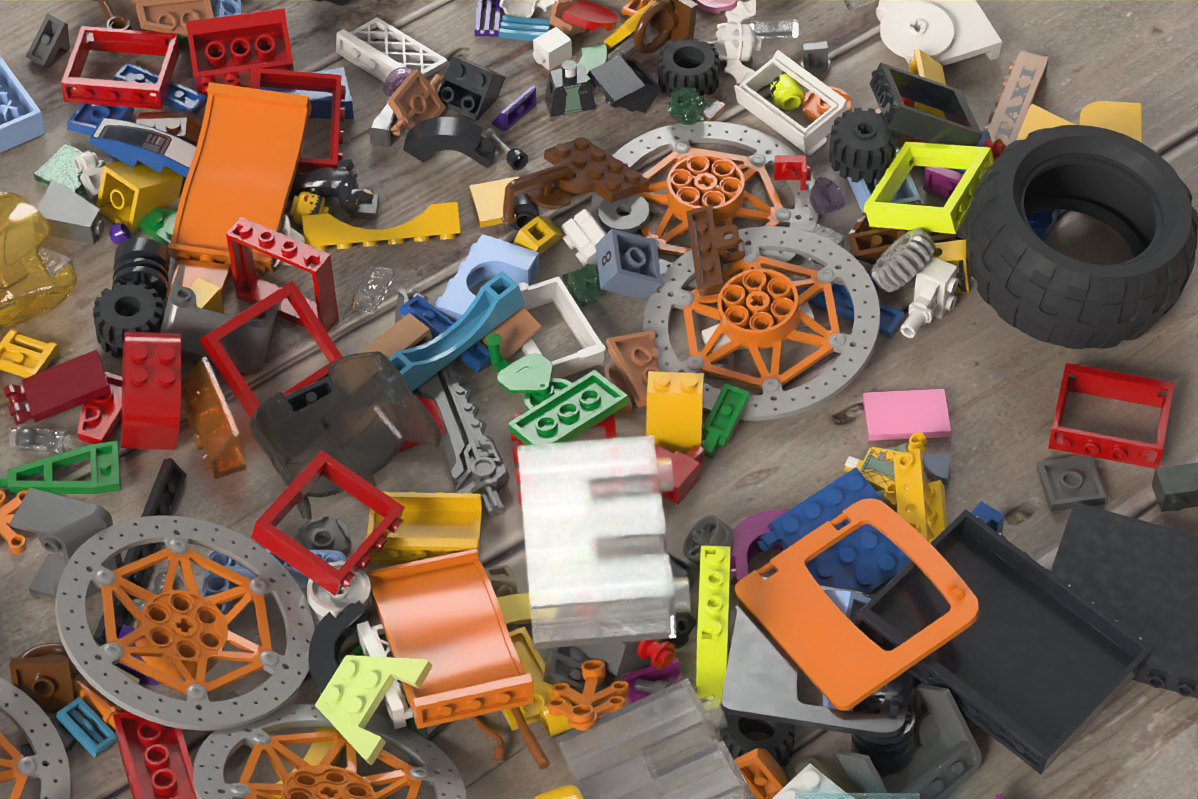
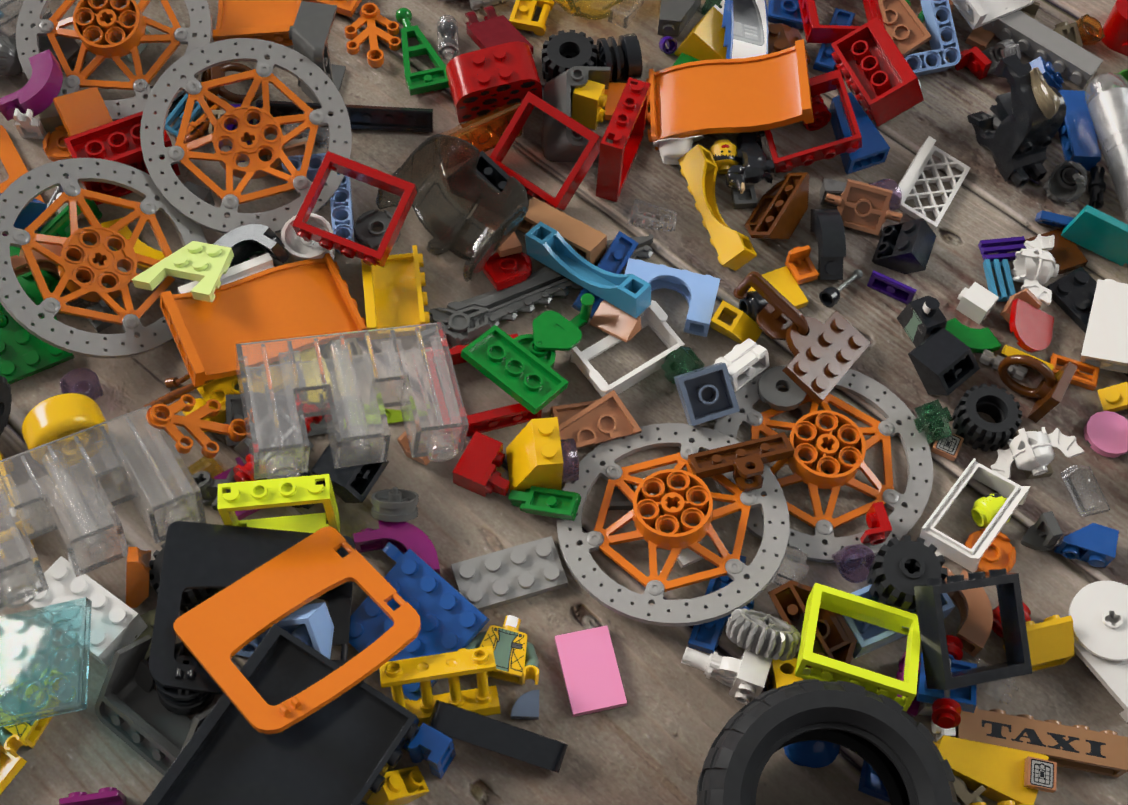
camera: 75 degrees right, 10 degrees up
none -> black beam [428,700,568,773]
none -> light grey plate [451,536,568,611]
none -> reddish brown wedge [744,172,810,239]
none -> orange bracket [785,245,819,285]
none -> tile [1024,756,1057,793]
none -> blue slope [1054,523,1119,568]

